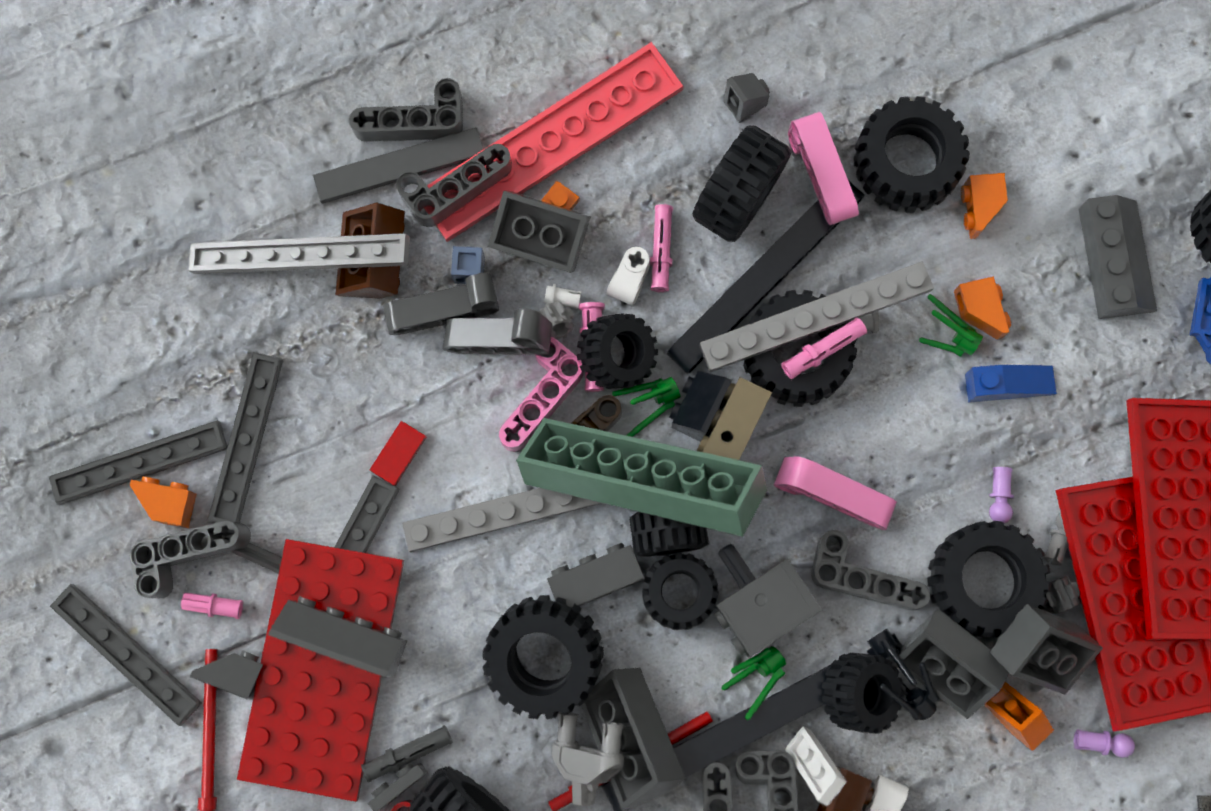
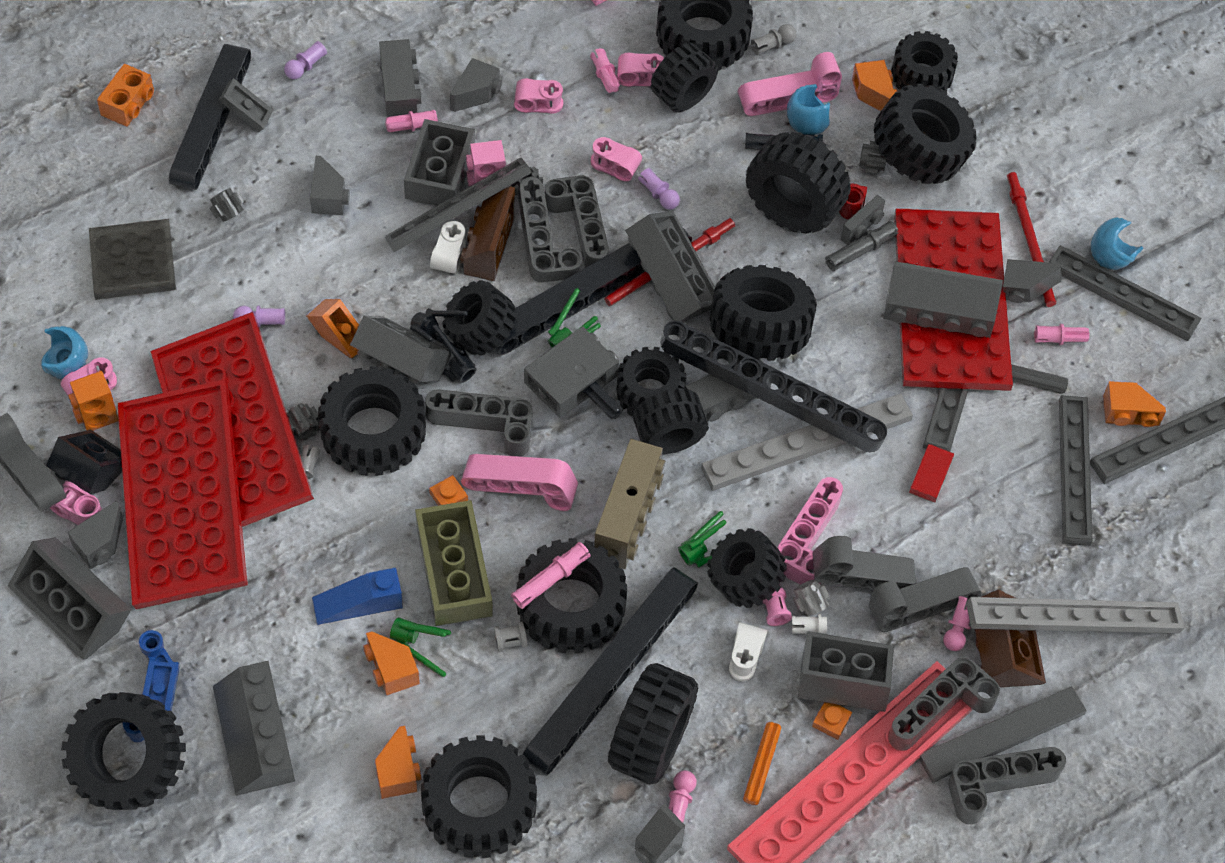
camera: 165 degrees right, 20 degrees down
dark grey beam [130,521,251,599] -> none
sand blue brick [451,246,485,284] -> none
sand green brick [516,418,767,537] -> none
light grey connector [552,712,624,806] -> none
dark brown piece [571,395,622,431] -> none
bright pink pin [649,204,673,292] -> none
black slope [669,371,732,442] -> none
light grey plate [699,261,934,372] -> none
white plate [785,726,846,806] -> none
bright pink beam [788,112,859,225] -> none
lavender pin [989,467,1014,524] -> none
dark grey brick [990,604,1103,695] -> none
none -> olive brick [415,500,493,626]
none -> orange plate [429,475,468,506]
none -> black beam [660,321,887,453]
none -> bright pink pin [668,770,697,822]
none -> orange axle [743,722,781,805]
none -> bright pink pin [943,596,971,652]
none -> dark azure piece [1090,217,1144,270]

